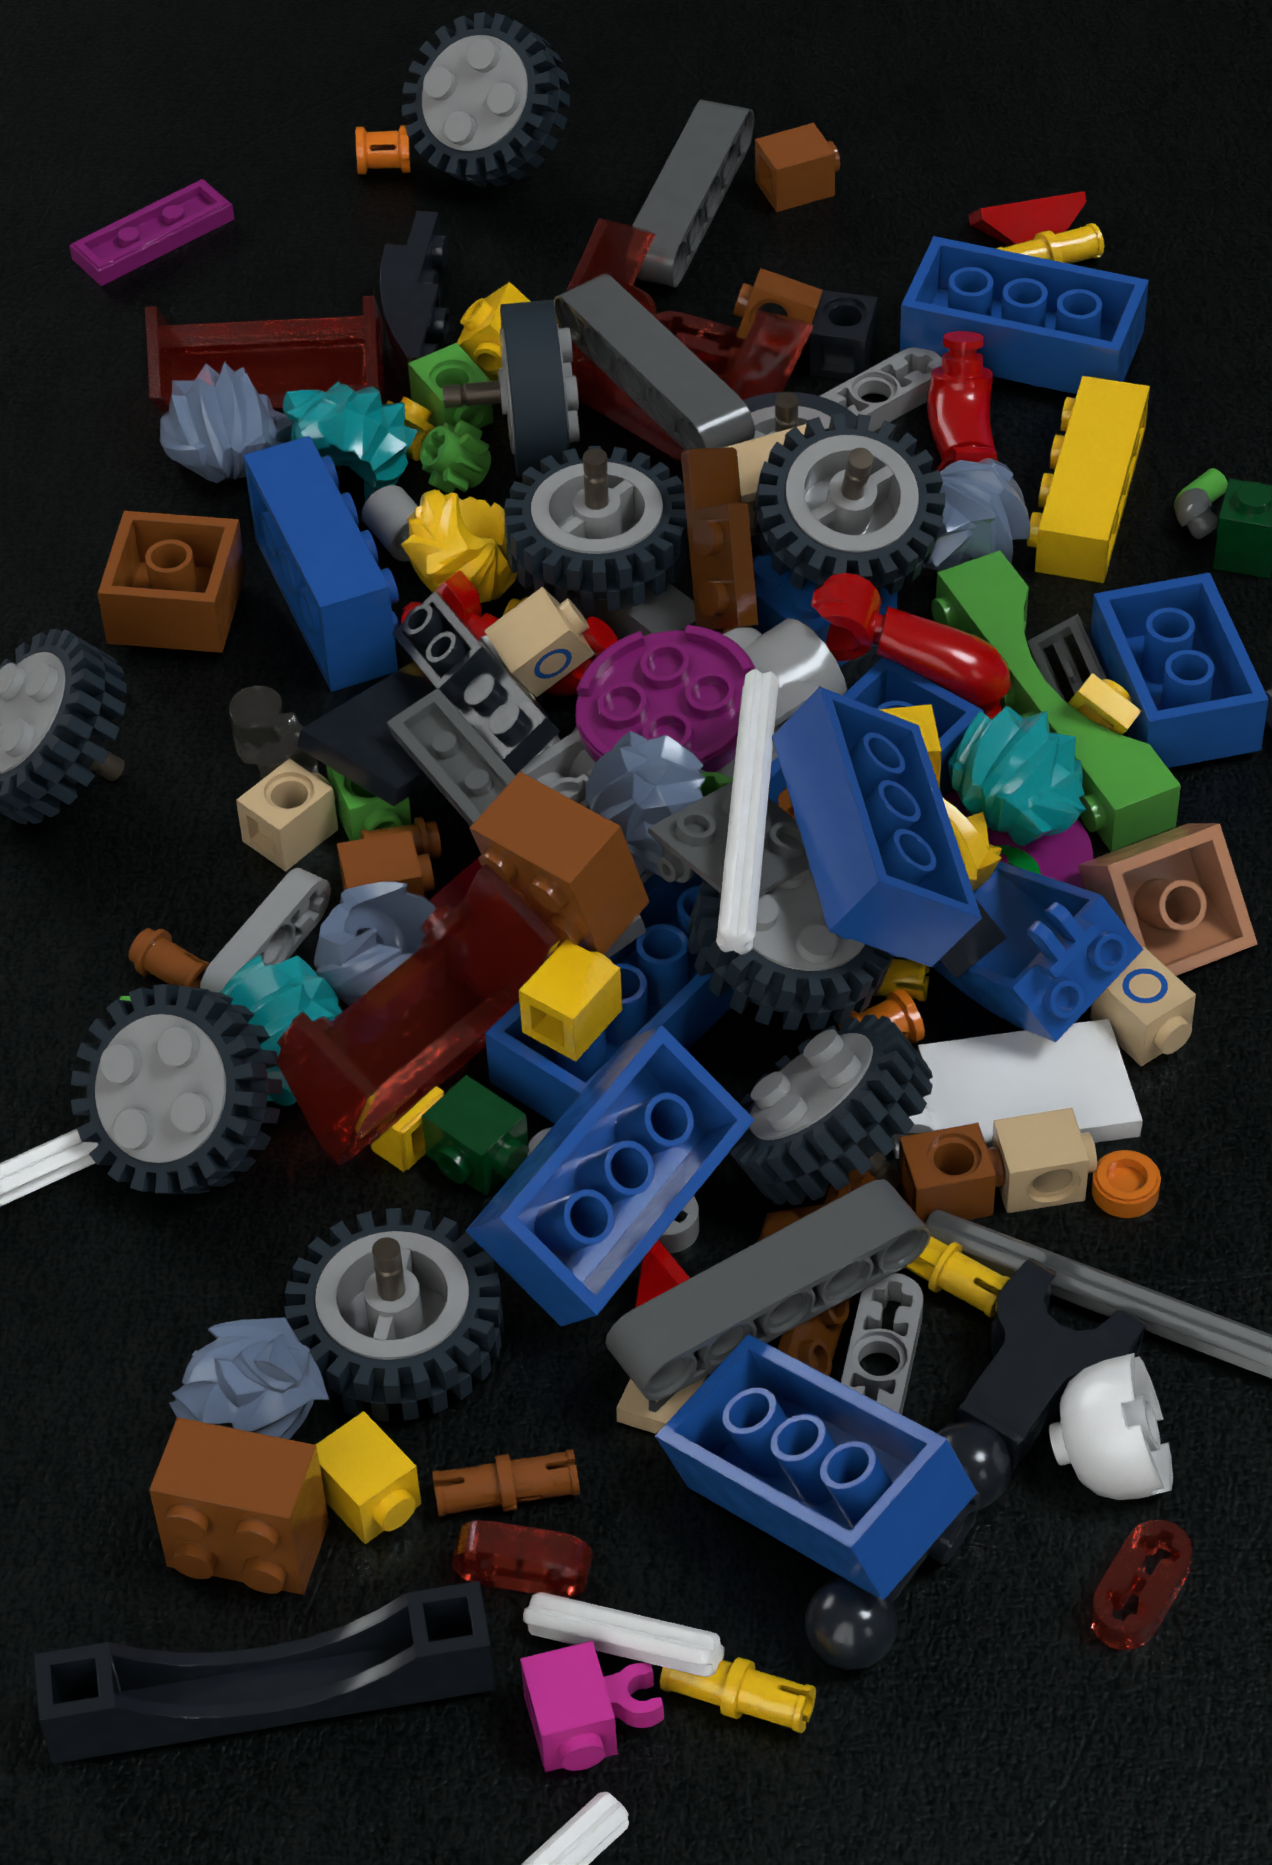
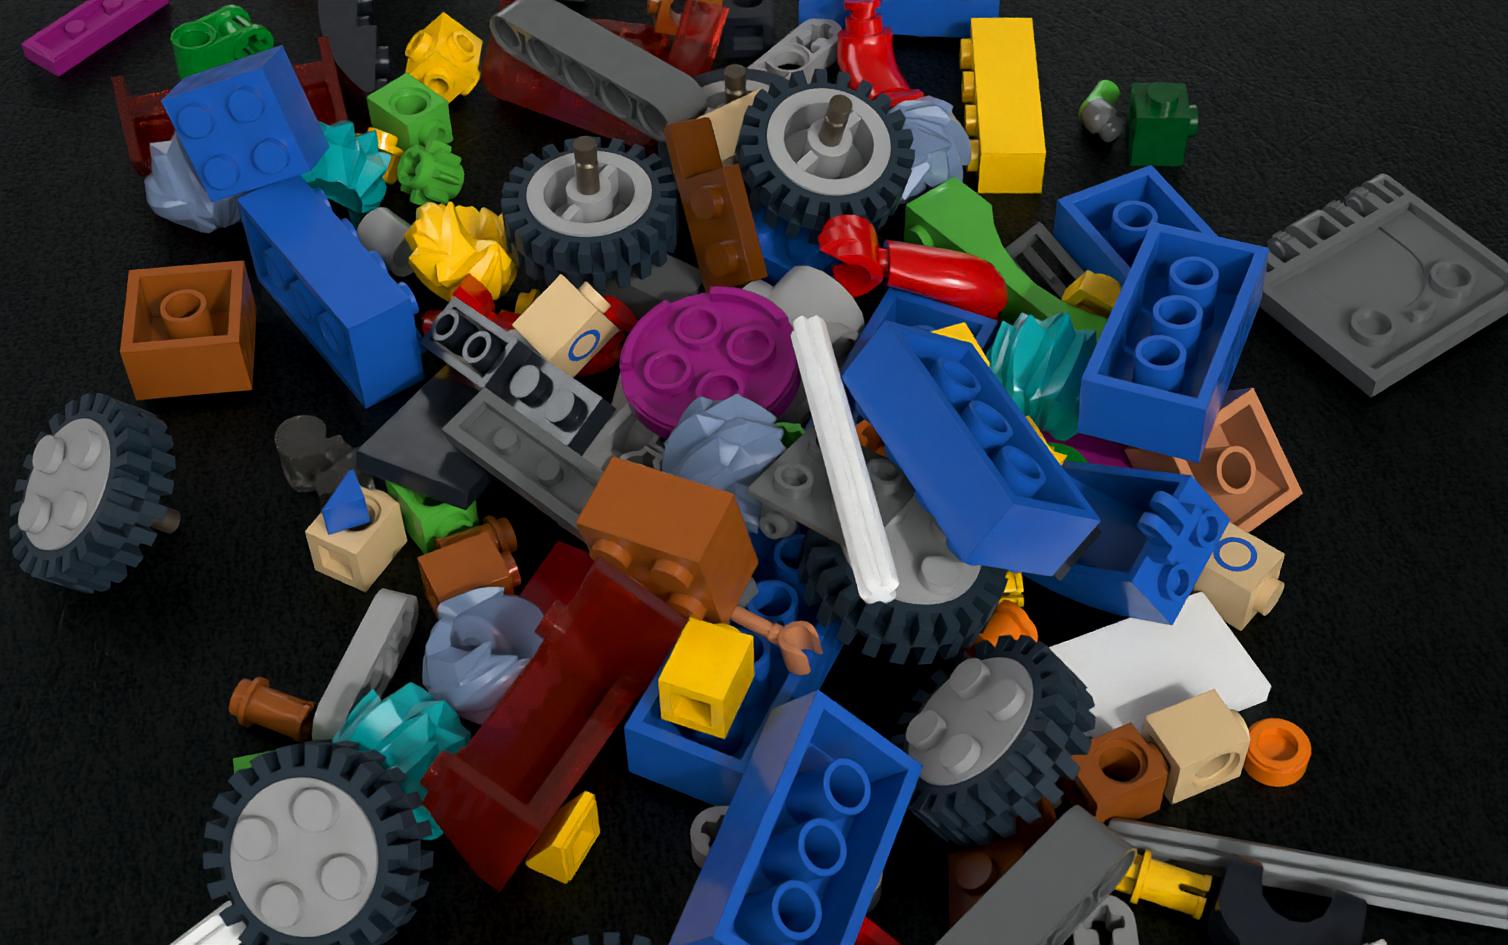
camera: 15 degrees left, 0 degrees up
dark green brick [422,1075,529,1196] -> none
black wheel [442,300,580,477] -> none
none -> blue brick [161,45,330,202]
none -> green piece [171,4,274,81]
none -> blue piece [322,469,370,535]
none -> nougat hand [731,605,823,675]
none -> blue brick [1077,222,1270,463]

